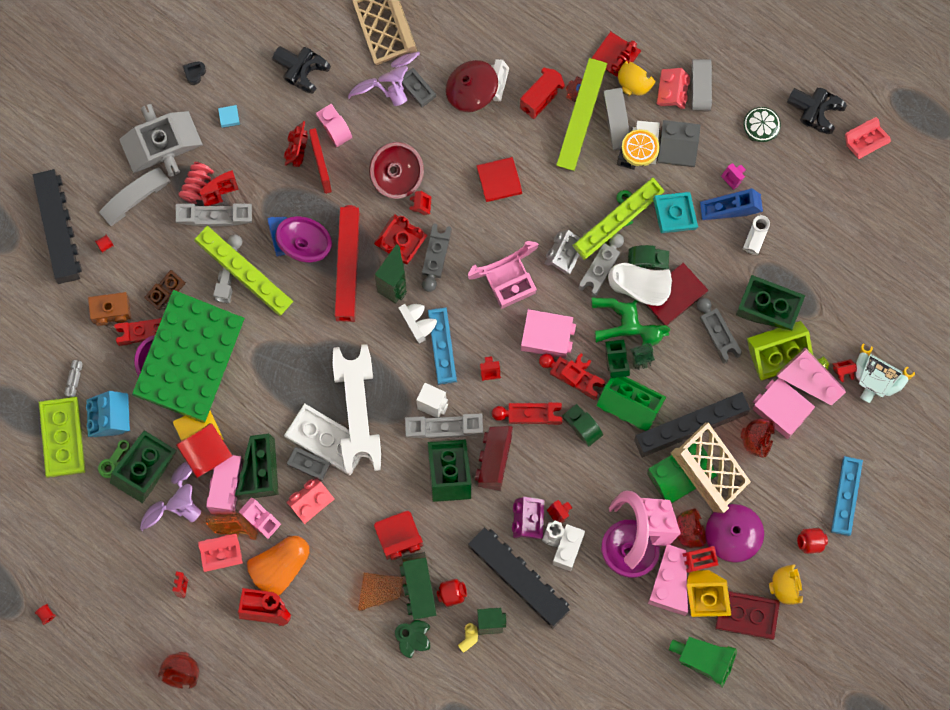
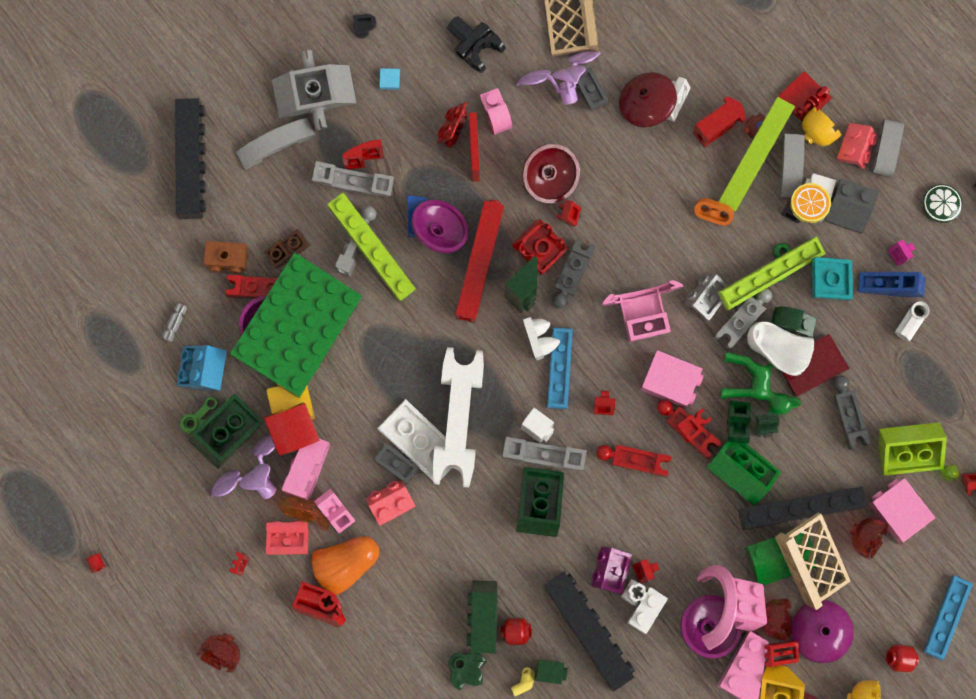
camera: 10 degrees right, 5 degrees up
lime tile [39,397,85,478] -> none
red axle [95,234,114,253] -> none
coral piece [179,162,214,204] -> none
dark green wedge [235,433,279,500] -> none
clear orange wing [358,572,403,611] -> none
red bracket [374,511,423,560] -> none
dark red slope [475,426,513,491] -> none
red slope [476,157,522,202] -> none
dark green brick [562,404,603,447] -> none
dark green slope [736,275,806,331] -> none
bright pink wedge [777,347,846,405] -> none
none -> orange plate [694,198,734,226]

